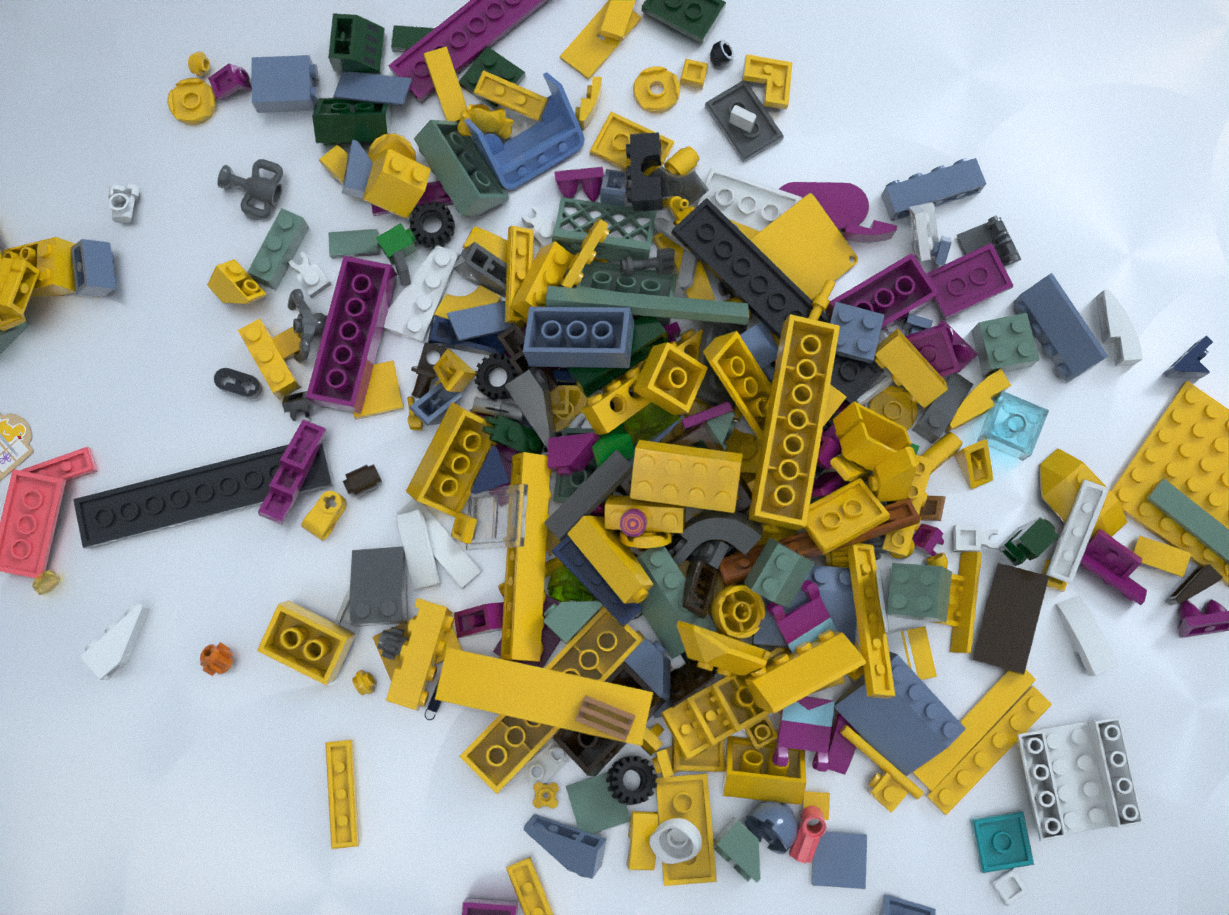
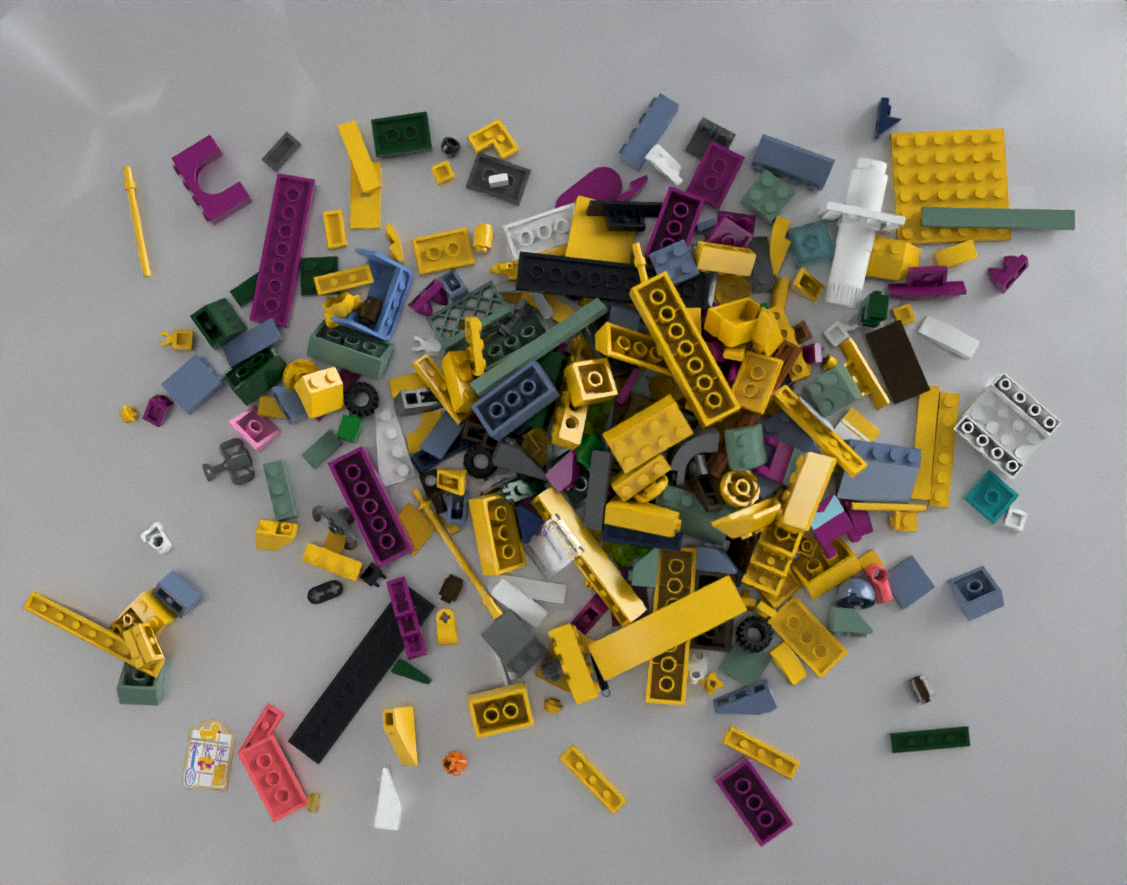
camera: 35 degrees left, 5 degrees up
yellow tile [167,78,217,125] -> none
white plate [288,252,331,298] -> none
dark grey tile [393,251,411,286] -> none
yellow tile [423,46,468,122] -> none
yellow tile [451,512,477,544] -> none
medium nougat tile [575,695,635,741] -> none
magenta tile [620,509,647,537] -> none
black arch [626,132,663,212] -> none
yellow tile [633,66,680,113] -> none
dark grey tile [648,165,709,206] -> none
white hat [649,818,702,864] -> none
sand blue plate [931,235,952,266] -> none
white tile [1046,479,1109,584] -> none
white slope [1096,289,1144,366] -> none
dark brown slope [1166,564,1223,605] -> none
none -> yellow plate [159,329,194,351]
none -> bright pink slope [229,405,281,452]
none -> yellow tile [323,209,347,250]
none -> dark brown brick [358,296,382,326]
none -> yellow slope [382,706,418,766]
none -> dark green slope [390,659,432,685]
none -> yellow bar [412,488,504,620]
none -> black bracket [586,200,663,232]
none -> white piece [817,158,906,309]

